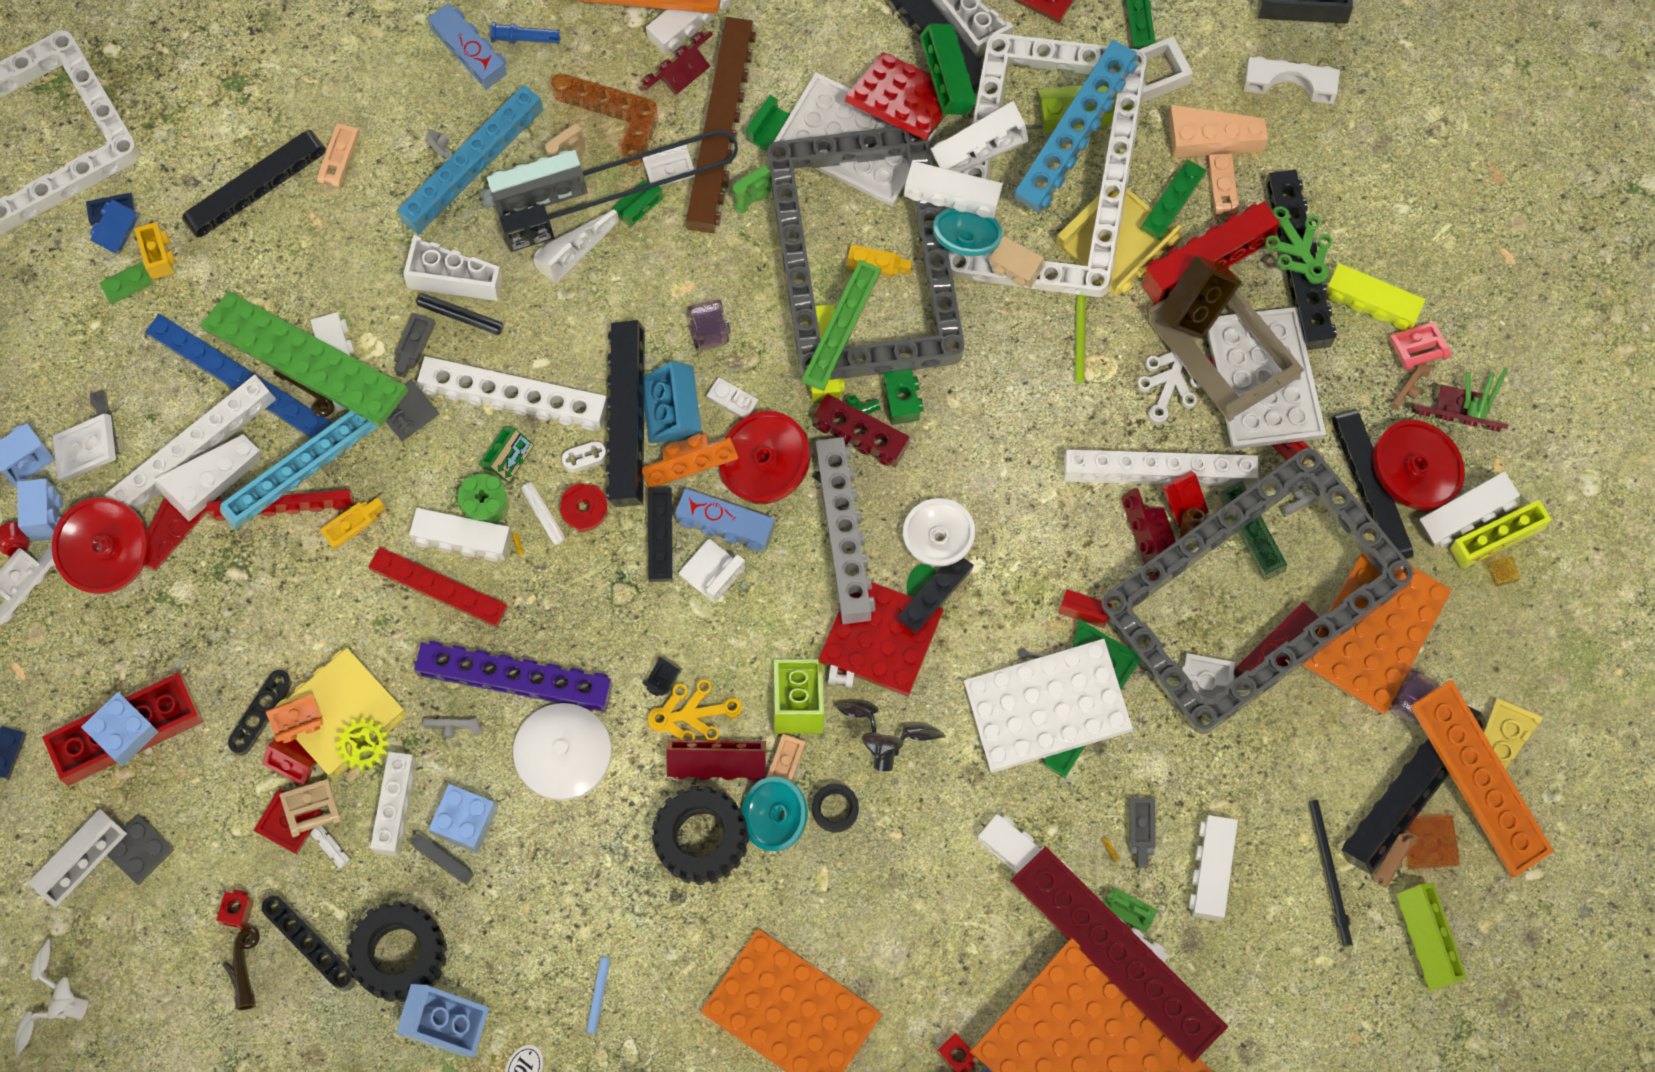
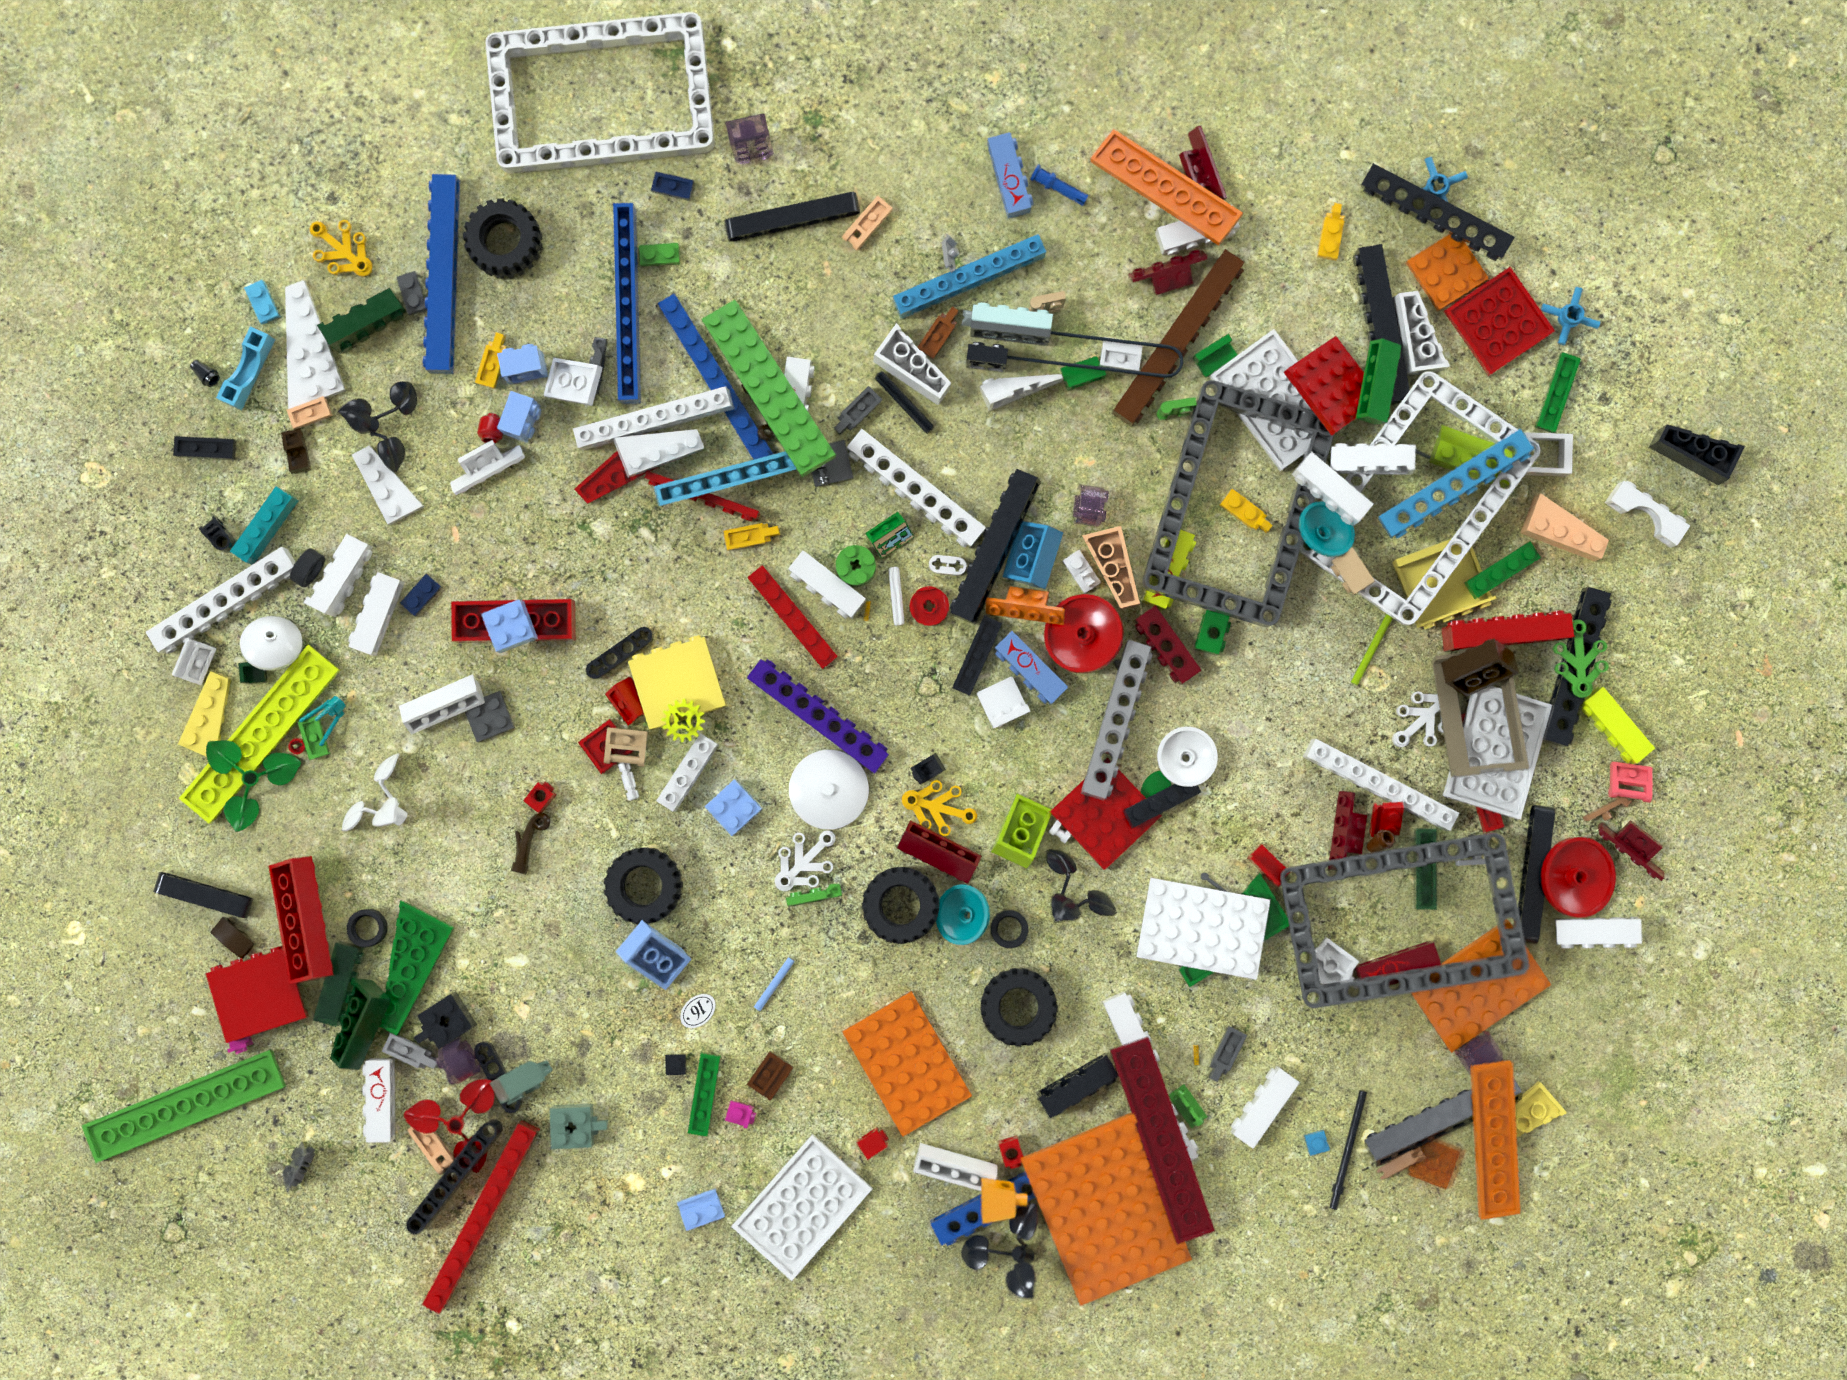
camera: 25 degrees right, 15 degrees up
red dish [52,498,149,594] -> none
blue brick [90,199,141,254] -> none
yellow brick [134,222,176,280] -> none
black beam [261,896,356,992] -> none
orange bracket [266,693,324,743] -> none
dark grey beam [410,833,474,885] -> none
light grey piece [423,718,484,738] -> none
clear orange beam [551,73,659,167] -> none
light nougat plate [767,734,806,781] -> none
bright green plate [802,260,881,391] -> none
green arm [846,395,881,414] -> none
light nougat plate [1208,154,1239,215] -> none
lime brick [1397,883,1468,991] -> none
neon yellow brick [1450,500,1552,570] -> none
bright green plant [1463,368,1508,419] -> none
clear yellow plate [1487,556,1520,587] -> none
none -> blue brick [613,203,641,404]
none -> brick [725,113,774,164]
none -> white plant [775,831,836,891]
none -> bright green hinge [786,884,842,907]
none -> dark orange hinge [917,306,959,360]
none -> black tyre [980,968,1058,1047]
none -> black wedge [1036,1053,1119,1119]
none -> light nougat wedge [1082,526,1140,610]
none -> dark azure plate [1304,1130,1330,1156]

